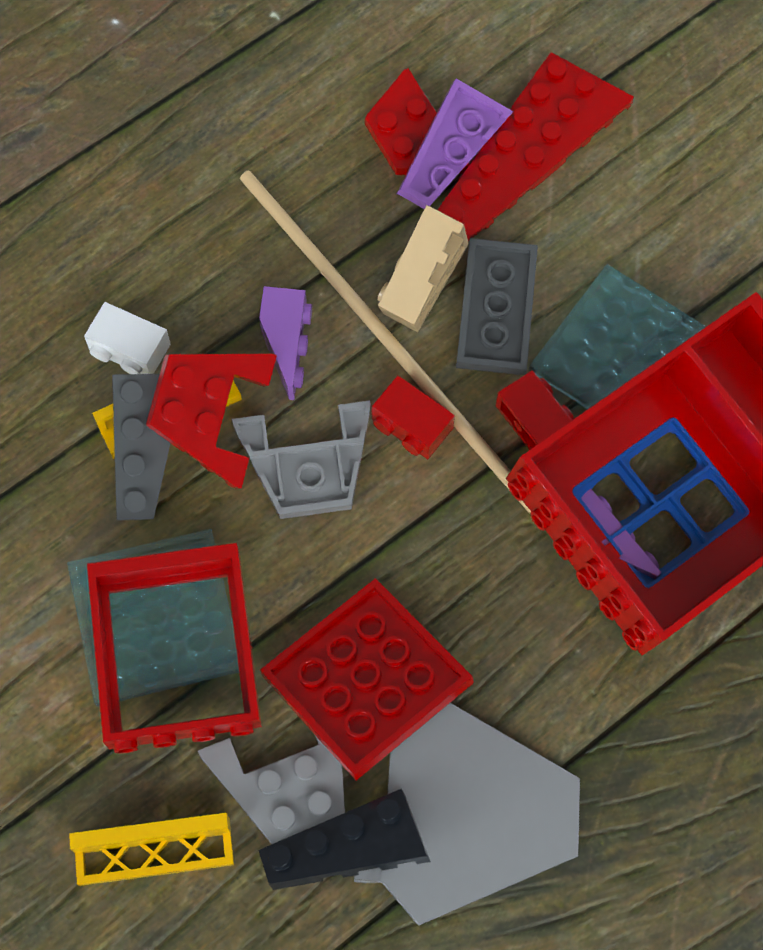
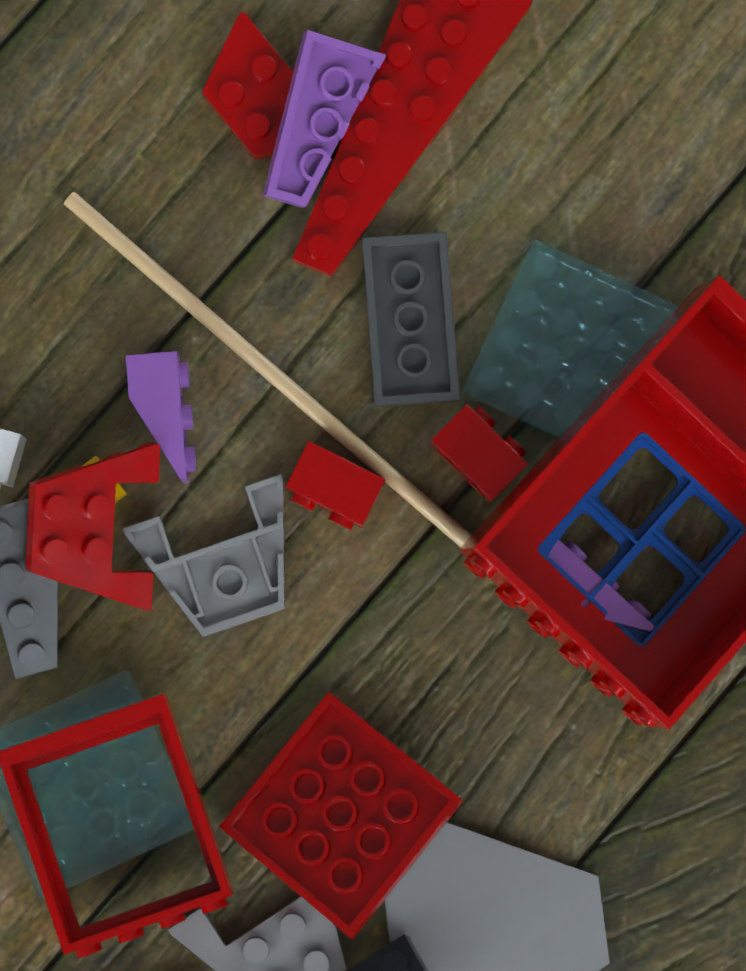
camera: 15 degrees left, 15 degrees up
tan wedge [377,205,469,332] -> none

